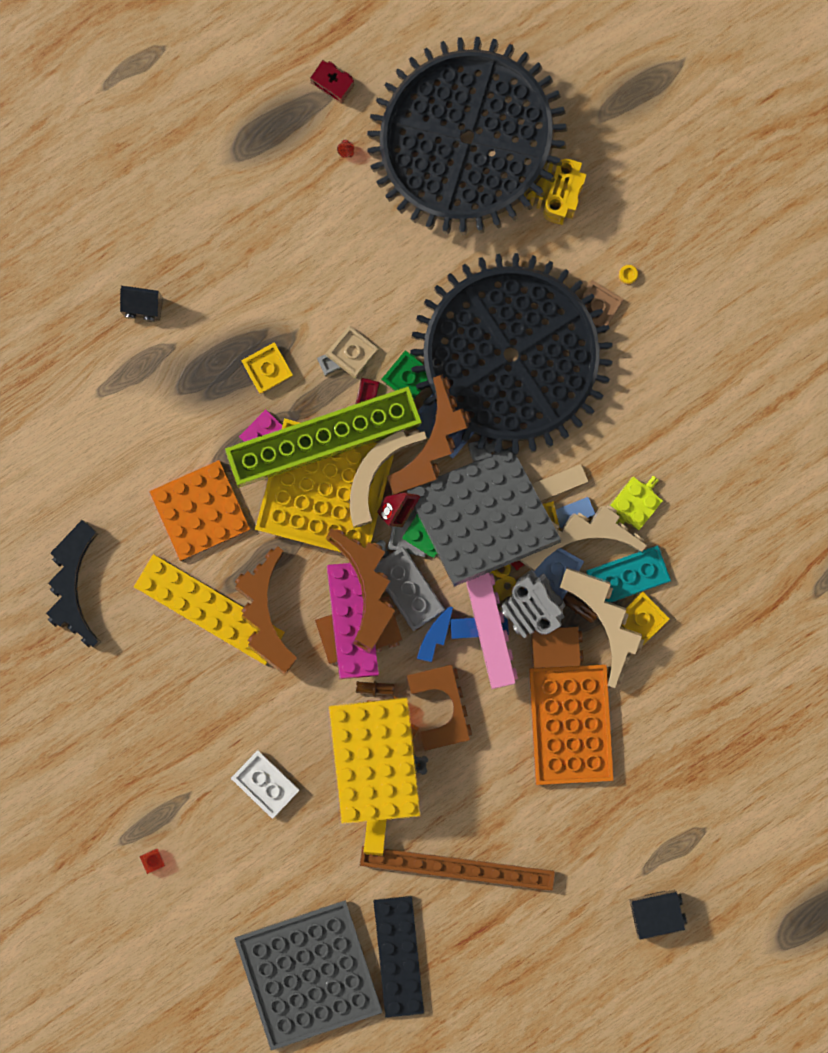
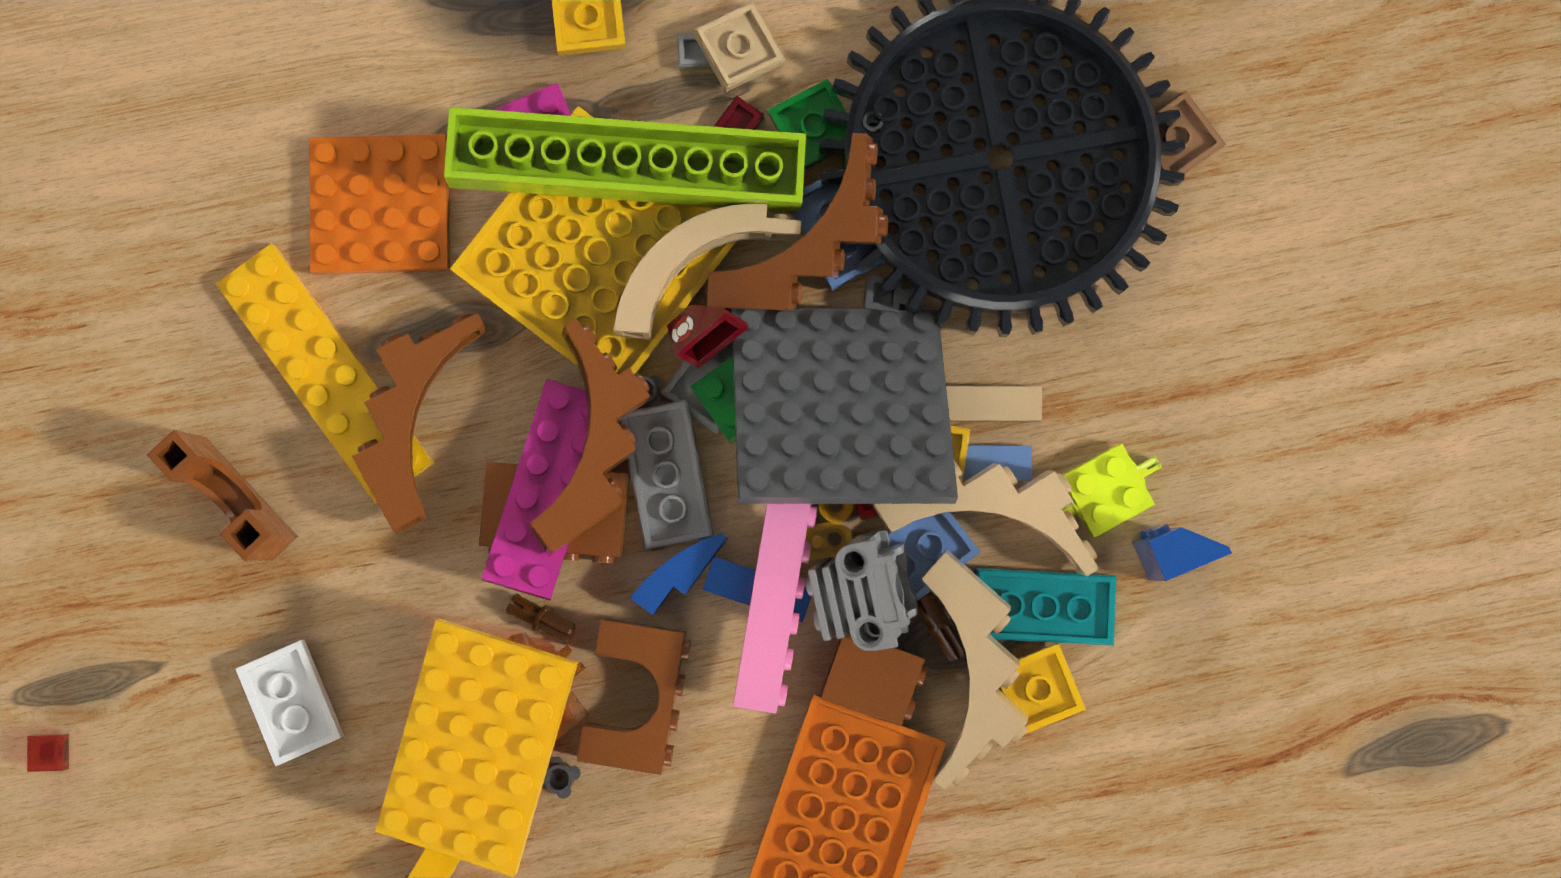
camera: 25 degrees right, 0 degrees up
black arch [46,520,101,648] -> none
yellow tile [619,265,638,285] -> none
none -> dark orange arch [147,430,298,561]
none -> blue slope [1132,524,1232,581]

